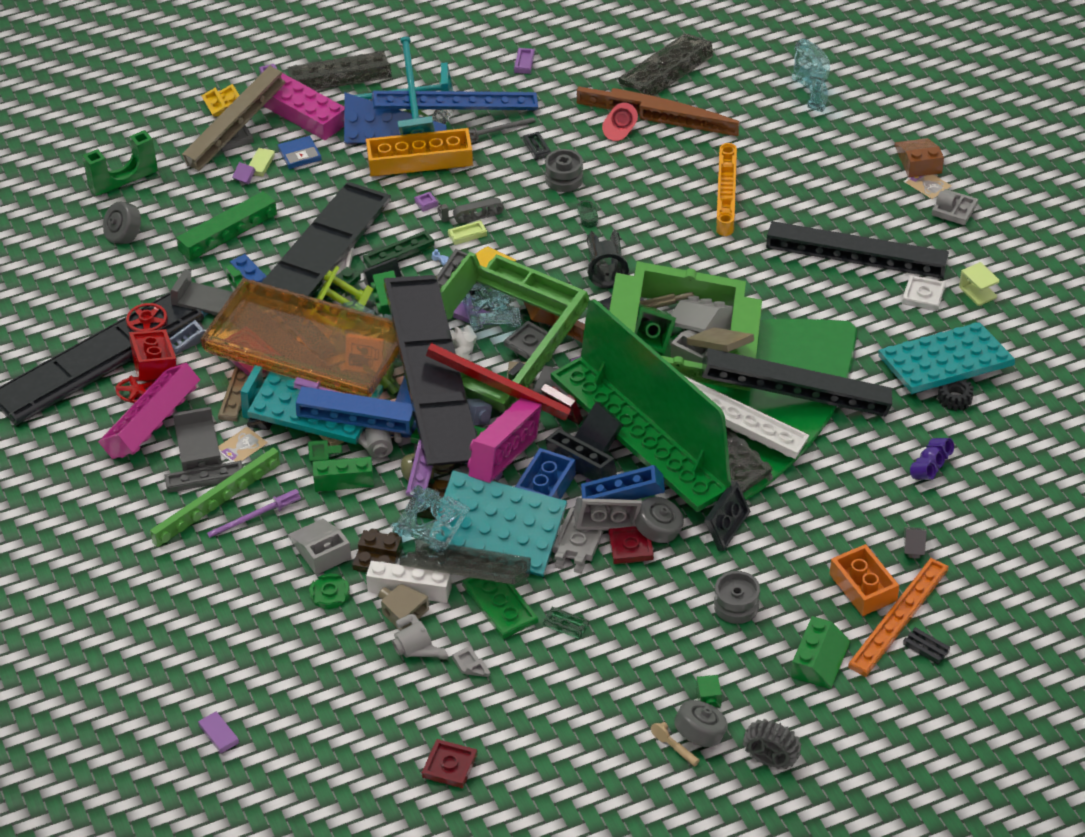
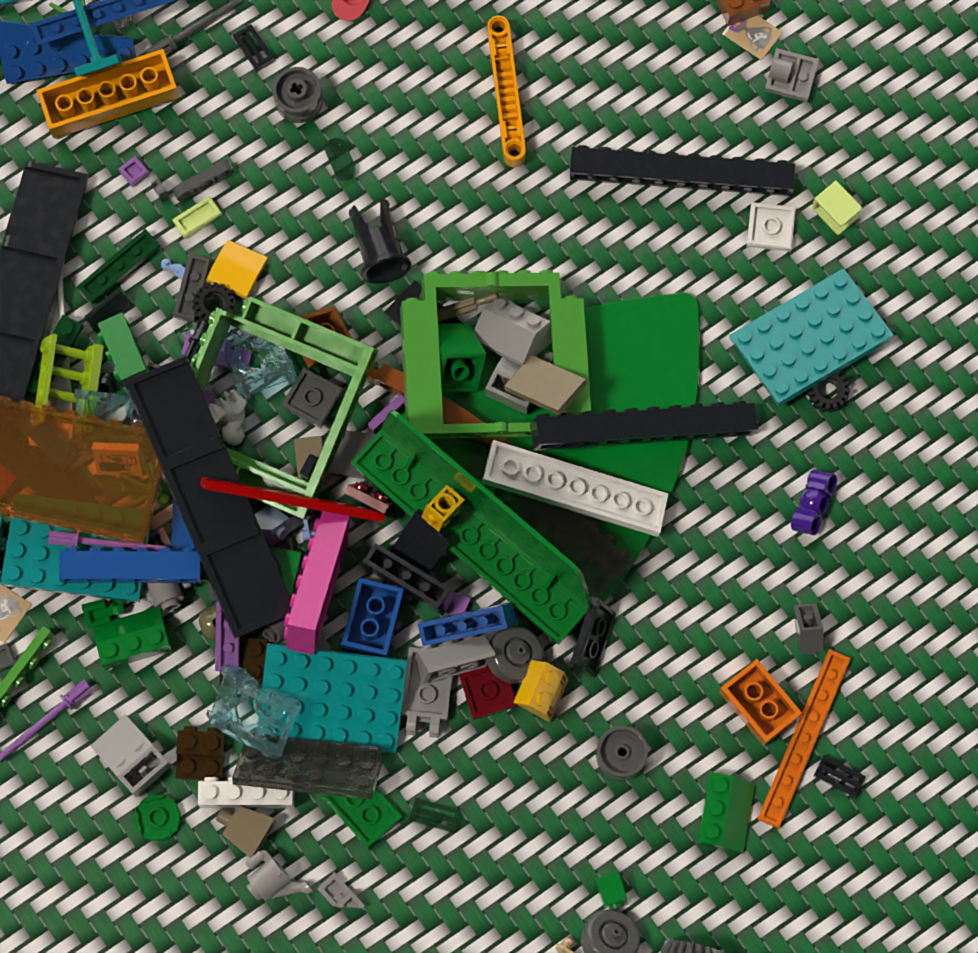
camera: 10 degrees left, 30 degrees up
none -> yellow head [421,485,465,532]
none -> yellow slope [513,660,568,722]

